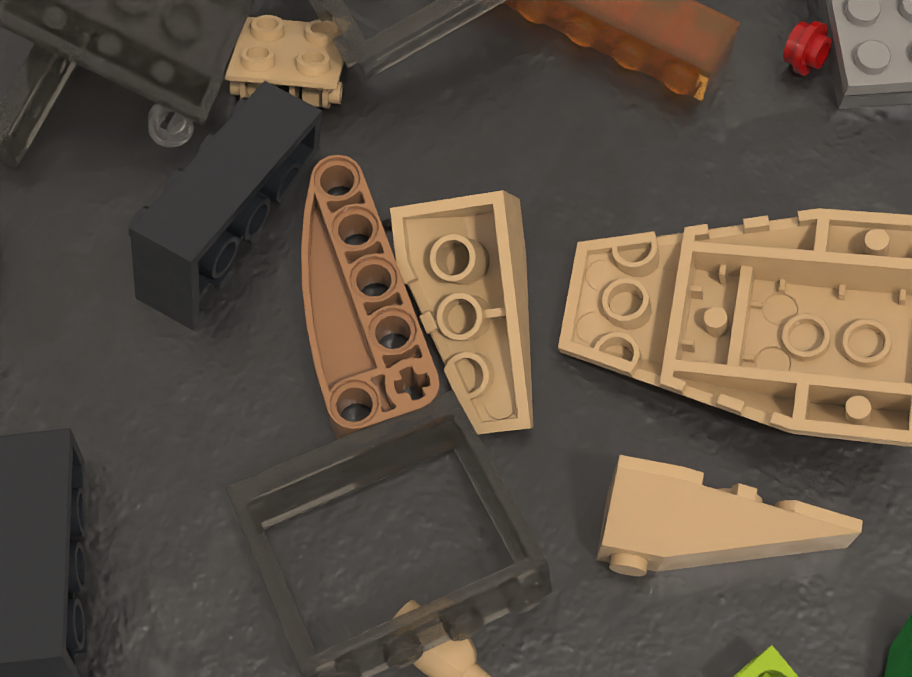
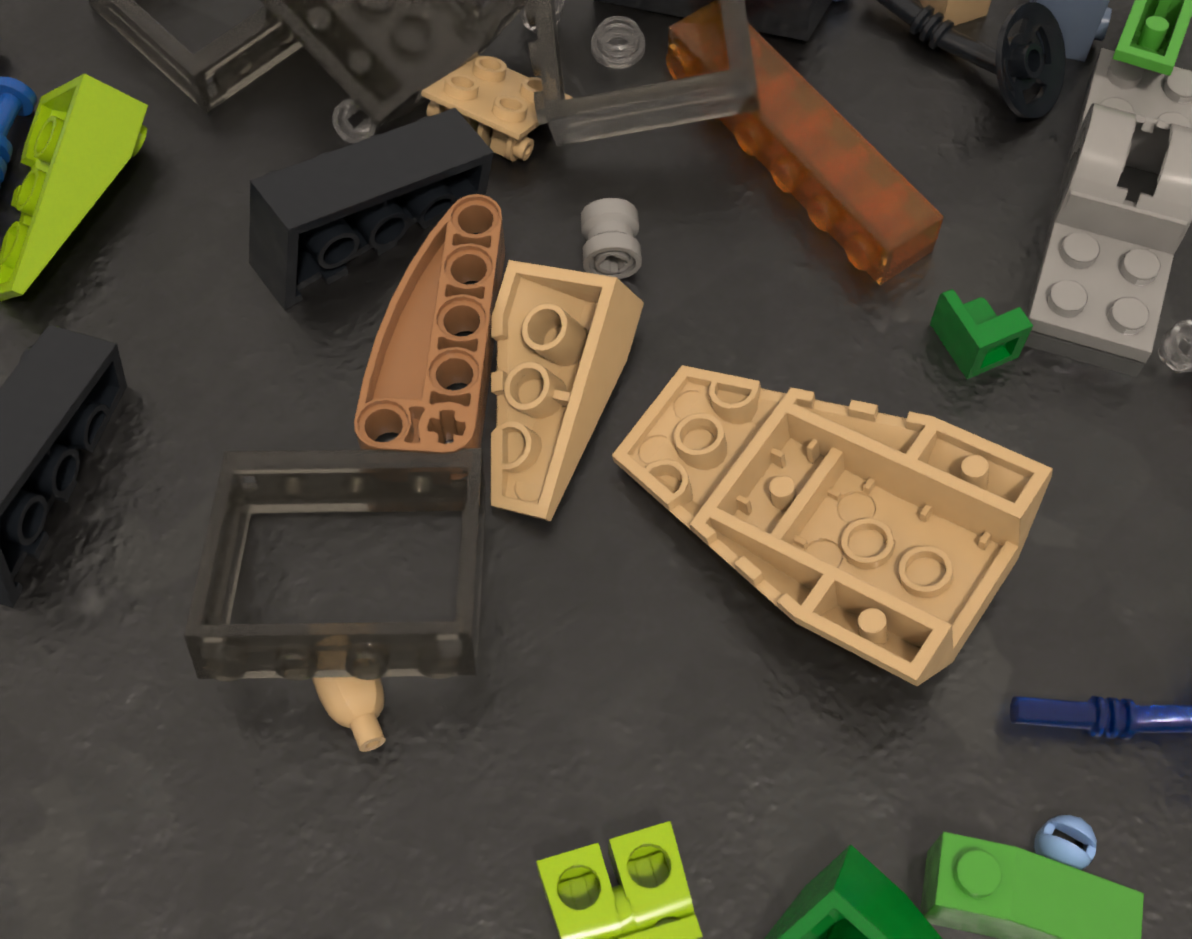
camera: 25 degrees right, 5 degrees down
tan wedge [596,455,863,576] -> none
red plate [783,21,832,76] -> none
none -> light grey wheel [581,198,642,280]
none -> green panel [930,289,1033,379]

